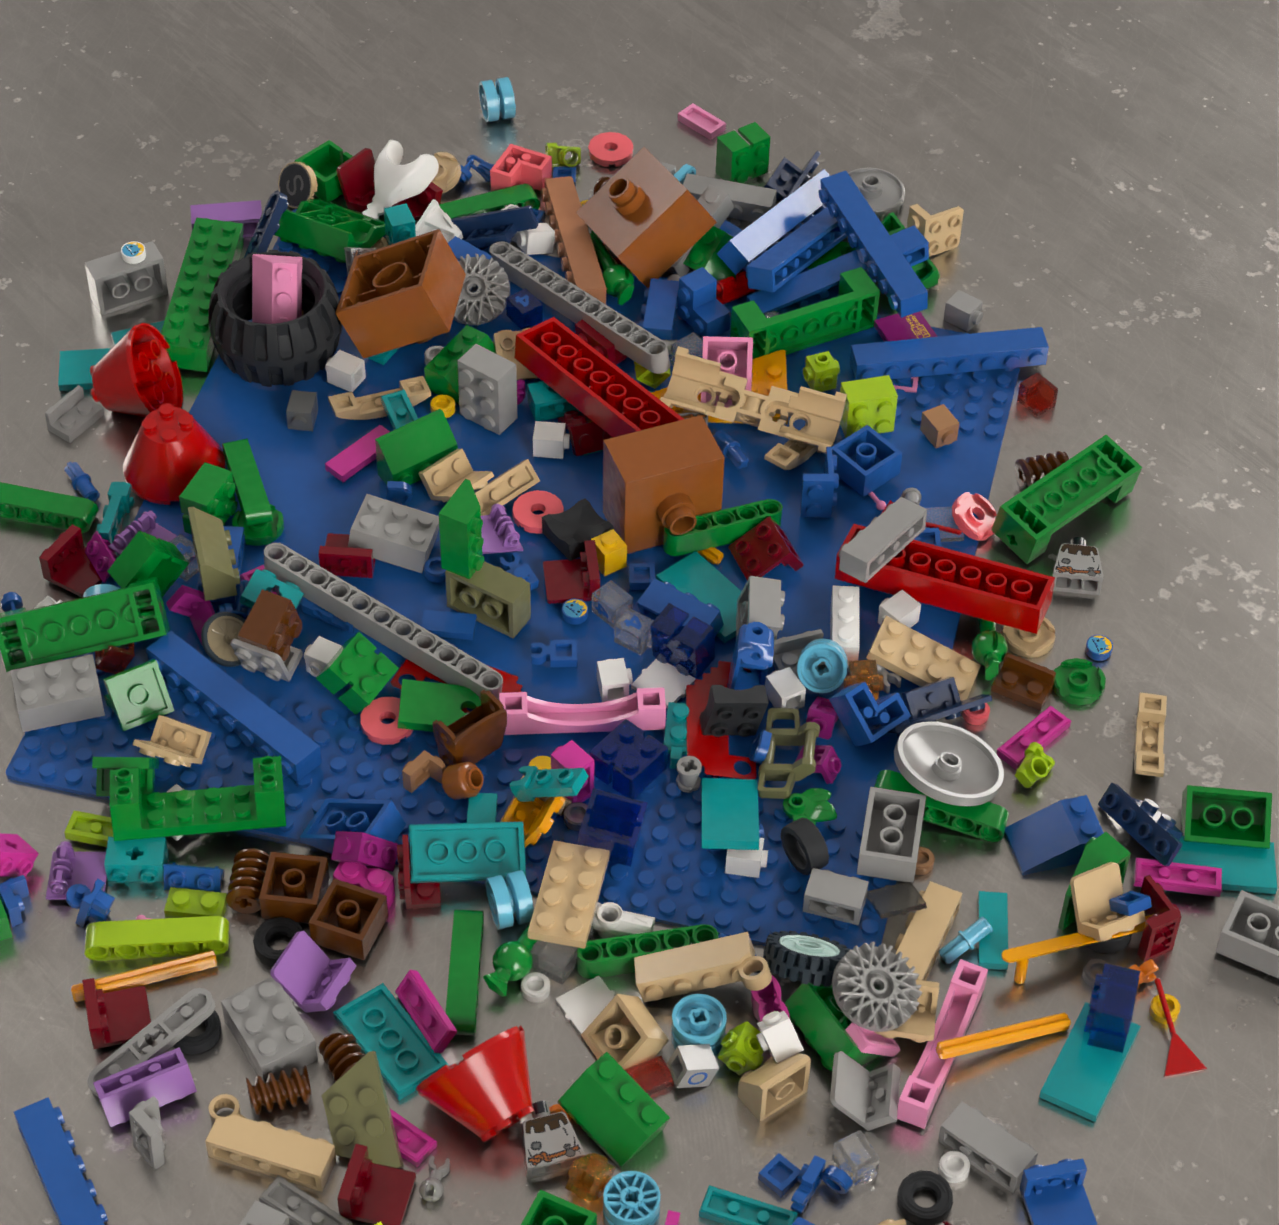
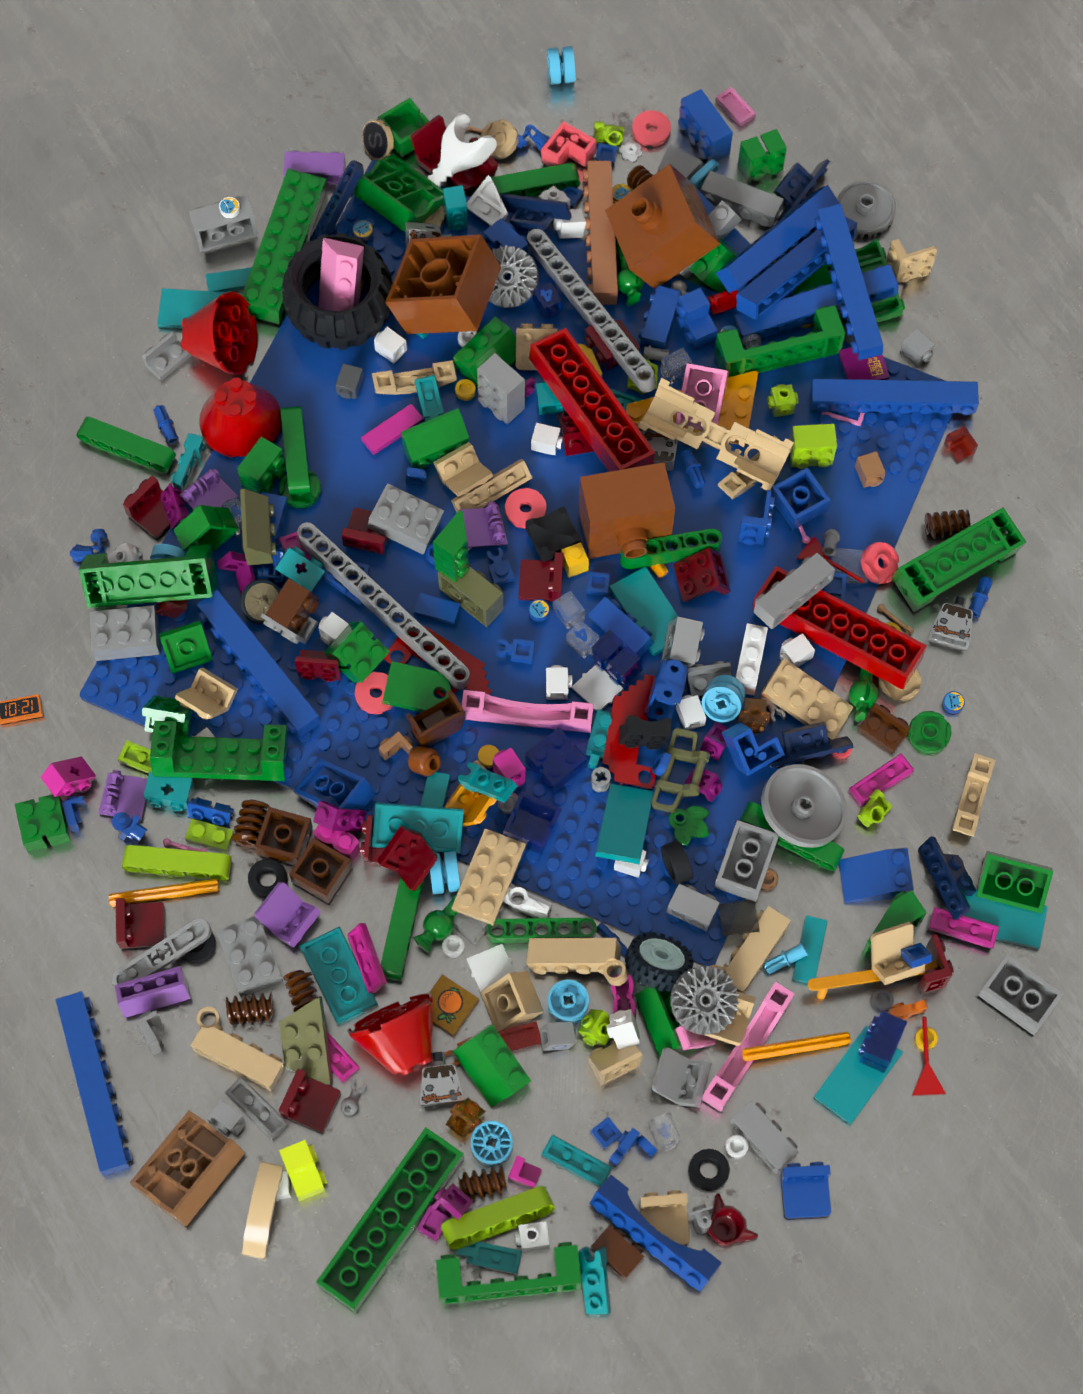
camera: 10 degrees right, 20 degrees up
none -> dark red bracket [295,650,342,682]
none -> dark red bracket [377,826,437,891]
none -> pearl gold tile [429,974,479,1037]
none -> white plant [620,142,642,162]
none -> blue brick [678,89,733,161]
none -> blue axle [969,576,993,618]

